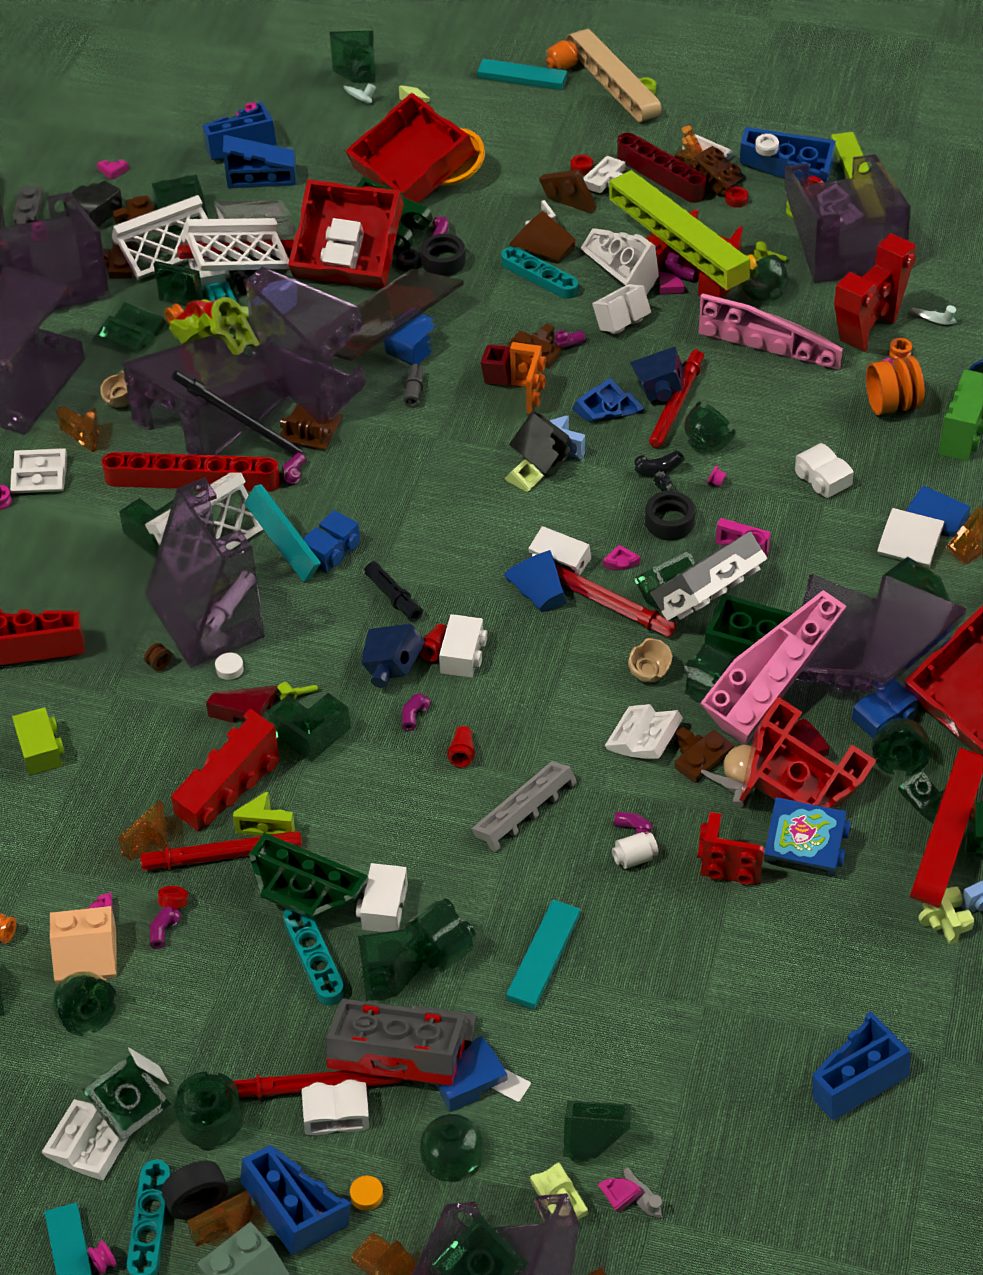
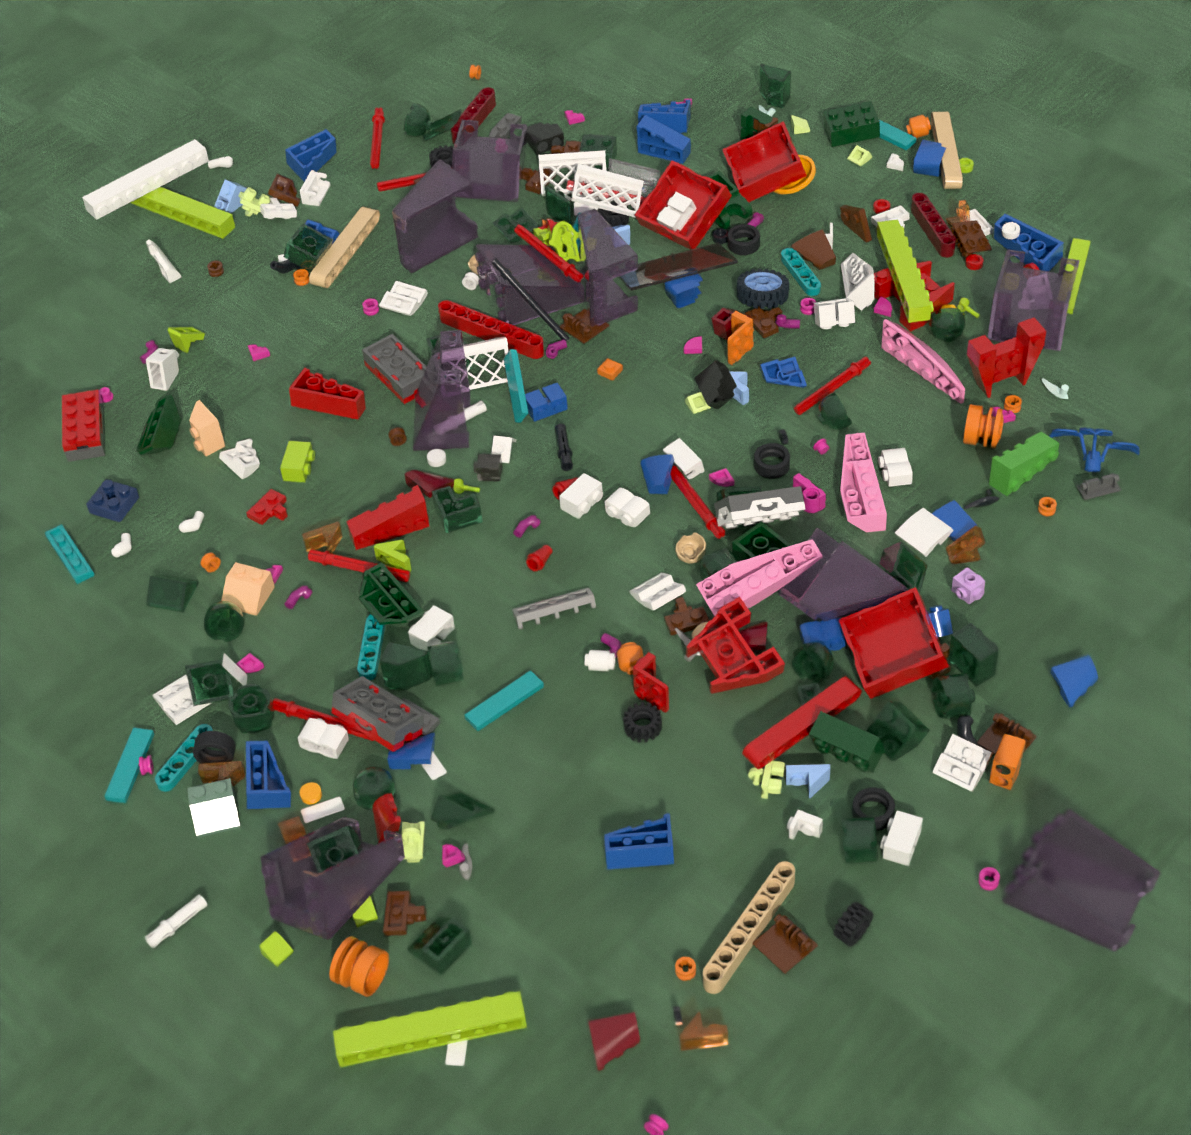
camera: 30 degrees right, 0 degrees up
clear orange slope [56,406,99,452] -> none
red tile [157,886,188,909] -> none
dark blue torso [361,623,425,688] -> none
dark grey axle [403,363,424,408] -> none
dark blue torso [630,346,683,401] -> none
black arm [634,450,685,476] -> none
magenta arm [665,253,697,281] -> none
panel [764,797,851,875] -> none
none -> dark pink tile [236,653,264,673]
none -> red hinge [246,489,288,525]
none -> white sticker [301,797,345,823]
none -> dark grey piece [362,334,435,404]
none -> red slope [372,793,401,844]
none -> white bush [462,272,480,290]
none -> clear smoke brick [474,454,503,481]
none -> white bracket [491,436,517,463]
none -> red axle [514,224,583,283]
none -> orange plate [597,358,623,381]
none -> white brick [605,488,650,527]
none -> orange head [616,642,644,675]
none -> black tyre [623,702,662,743]
none -> dark pink tile [684,336,702,354]
none -> black wheel [736,268,789,309]
none -> dark green hips [740,106,778,140]
none -> dark pink bush [800,298,816,315]
none -> dark green brick [823,101,880,147]
none -> bright pink wedge [840,433,887,532]
none -> yellowish green slope [847,145,872,167]
none -> white tile [887,153,904,171]
none -> blue piece [913,139,946,177]
none -> black bar [964,489,1000,510]

